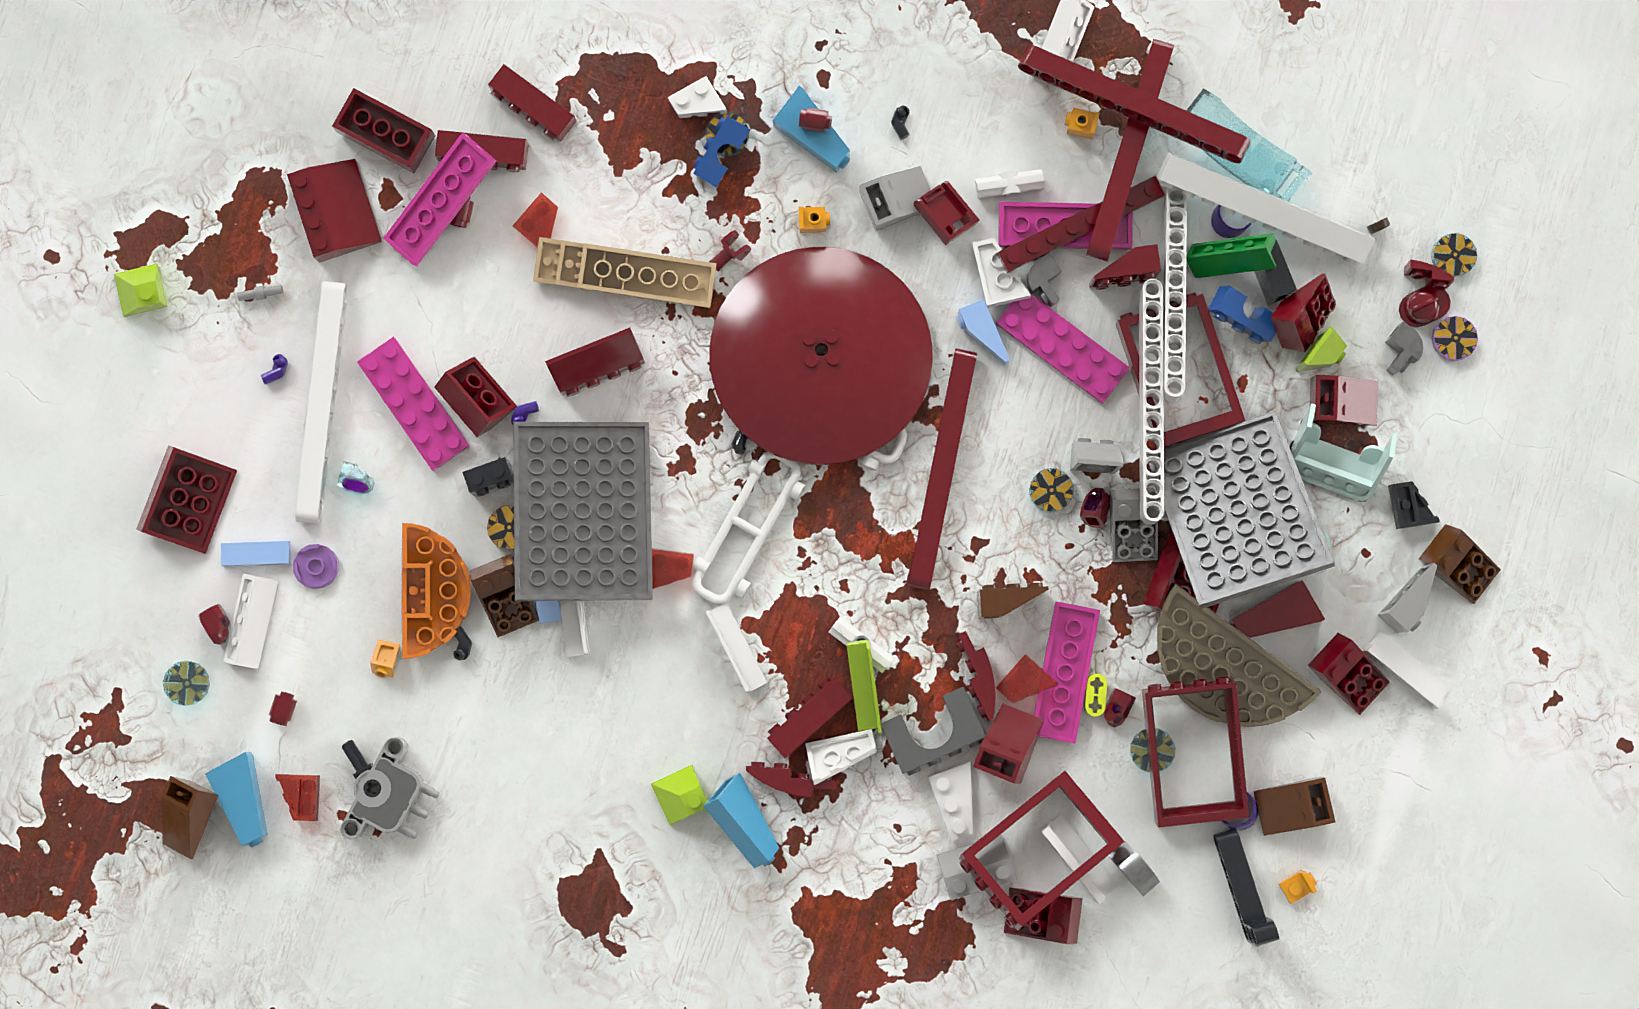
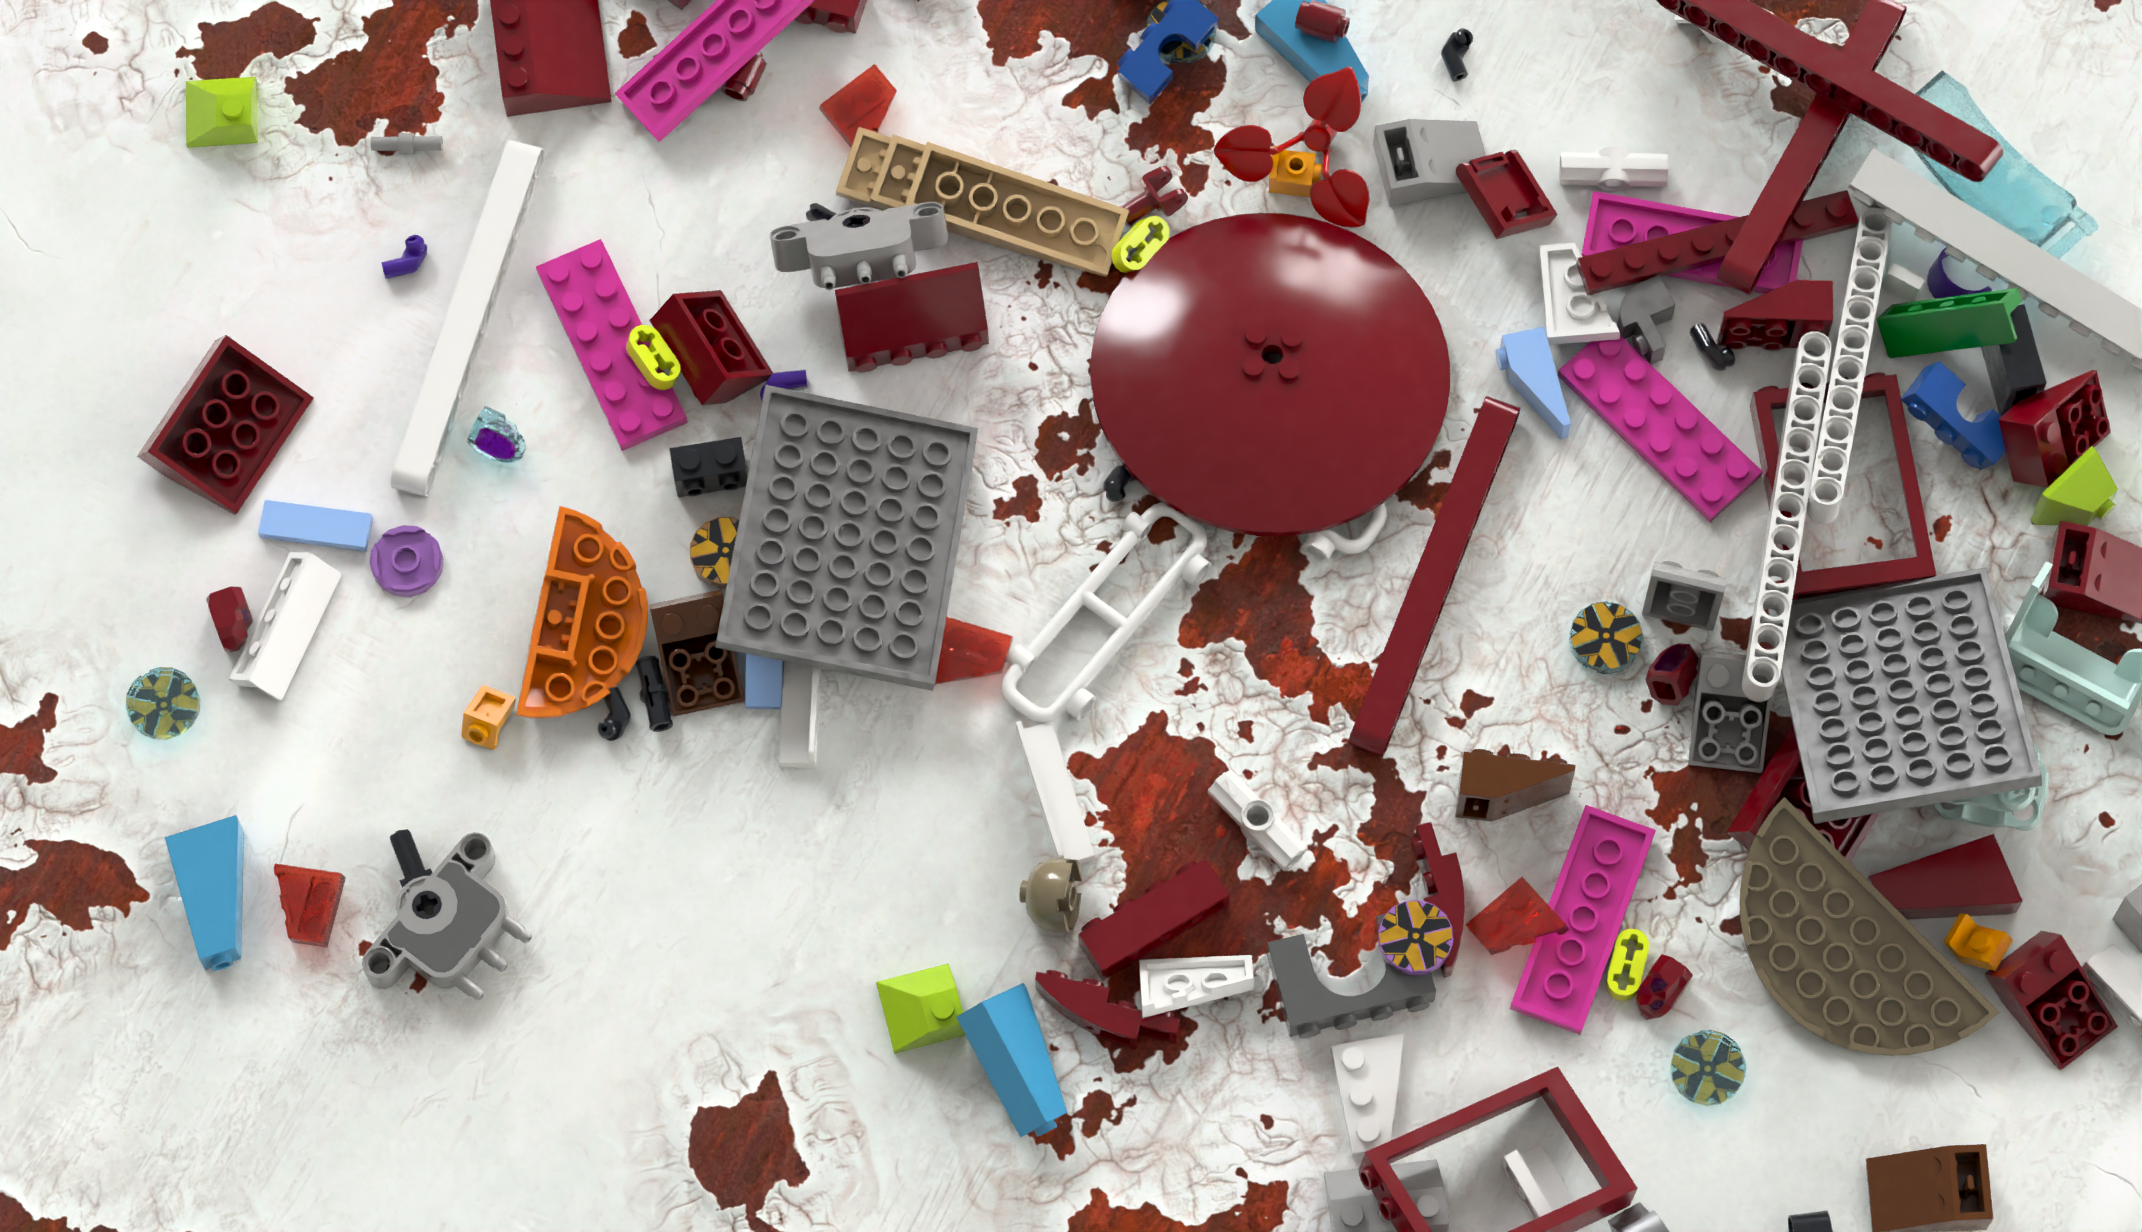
camera: 10 degrees right, 15 degrees down
reddish brown slope [162,776,218,860] -> none
dark red brick [269,691,297,726] -> none
lime panel [846,640,882,734] -> none
dark red slope [973,703,1045,784] -> none
light orange brick [1064,107,1100,139] -> none
dark red window [1142,676,1249,828] -> none
dark purple helmet [1221,792,1258,831] -> none
none -> neon yellow beam [626,325,680,390]
none -> black pin [635,656,673,732]
none -> light grey piece [769,202,949,290]
none -> dark tan cylinder [1019,858,1082,934]
none -> neon yellow beam [1111,216,1170,273]
none -> red plant [1214,66,1370,227]
none -> tile [1378,900,1453,975]
none -> black arm [1689,323,1735,371]
none -> white tile [1883,263,1925,302]
none -> light orange bracket [1944,913,2013,971]

